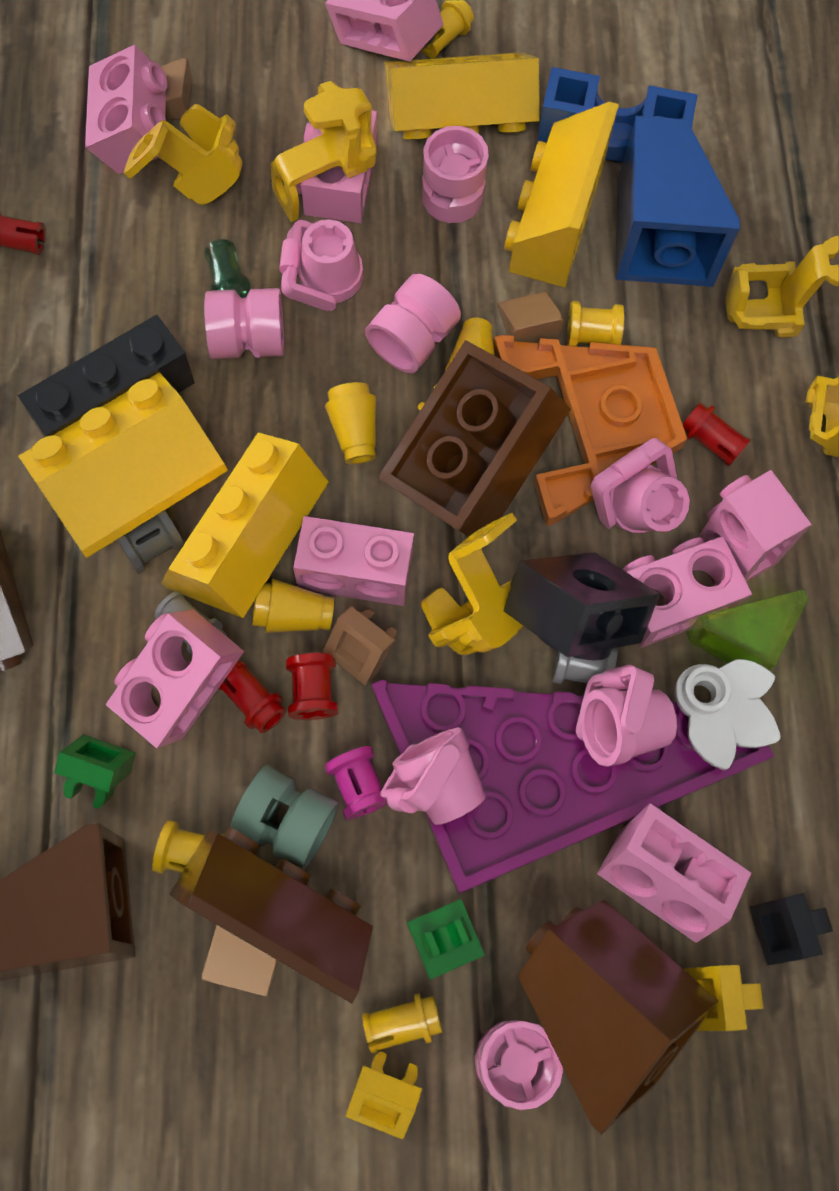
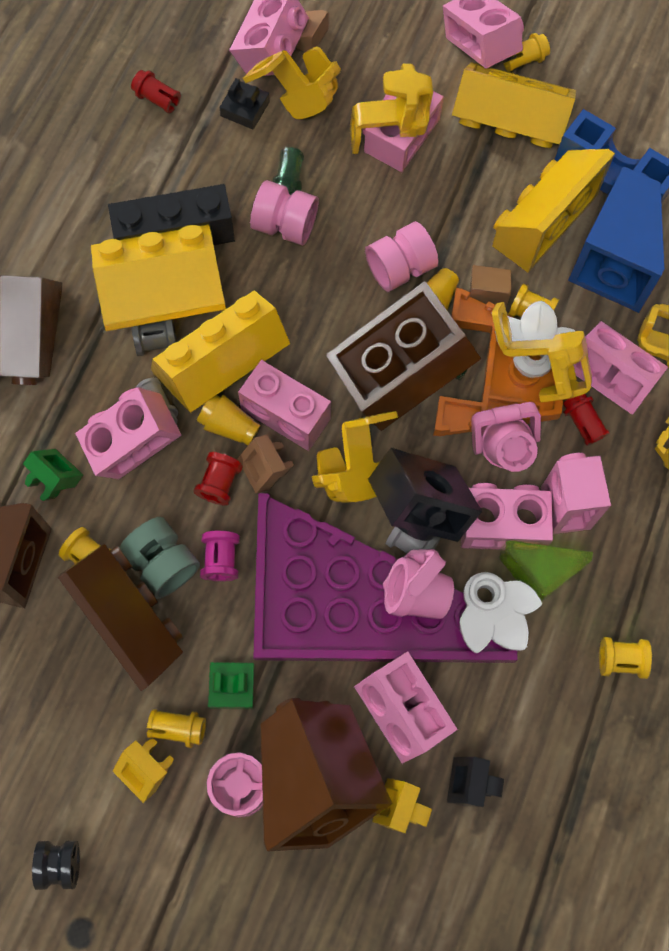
camera: 25 degrees right, 0 degrees up
light nougat slope [202,925,278,997] -> none
red pin [218,661,286,733] -> none
bright pink piece [279,219,364,311] -> none
yellow cone [325,382,376,464] -> none
bright pink piece [381,727,486,825] -> none
bright pink wheel [422,126,489,223] -> none
none -> black tile [219,78,270,130]
none -> yellow piece [492,302,592,402]
none -> white plate [495,301,575,378]
none -> bright pink brick [574,321,668,415]

